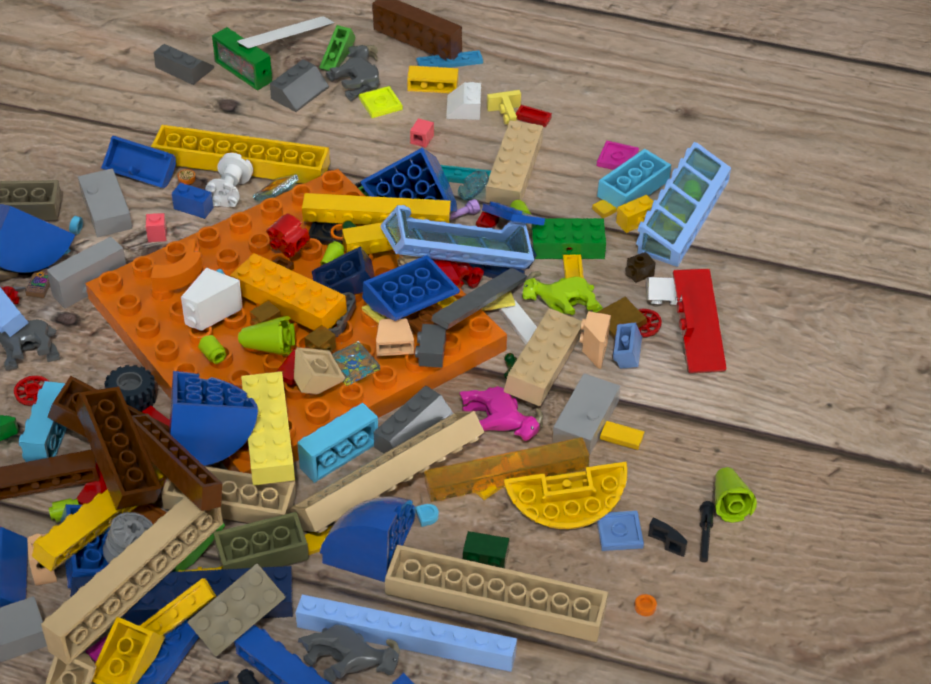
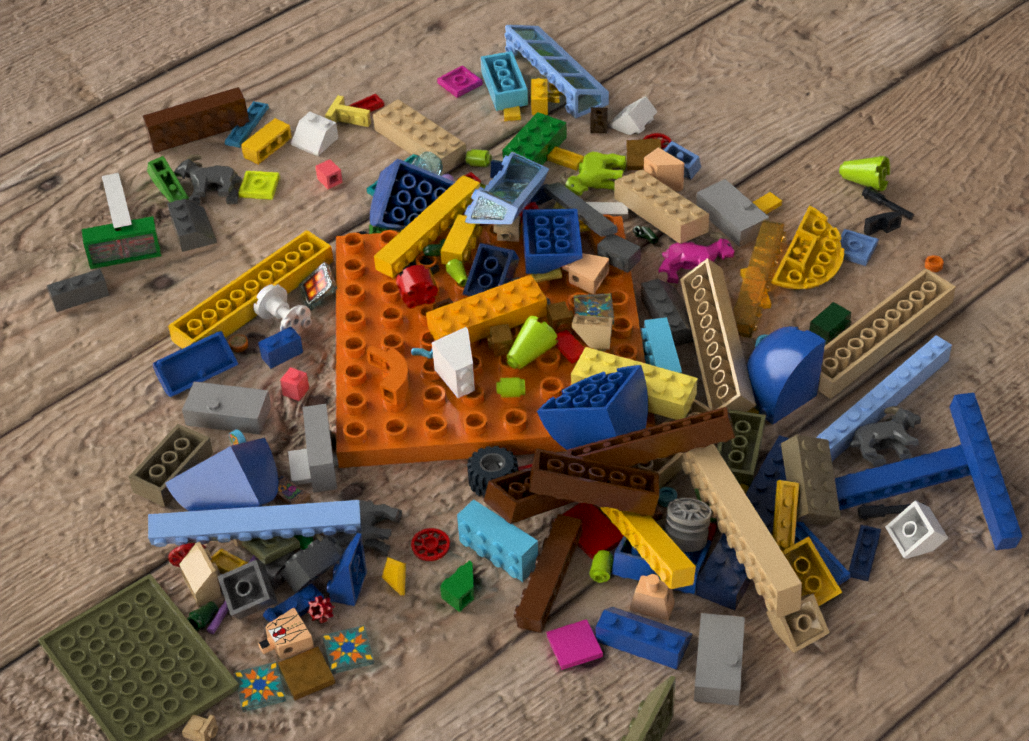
camera: 55 degrees left, 0 degrees up
blue wing [482,201,545,226] -> none
red bracket [673,269,727,373] -> none

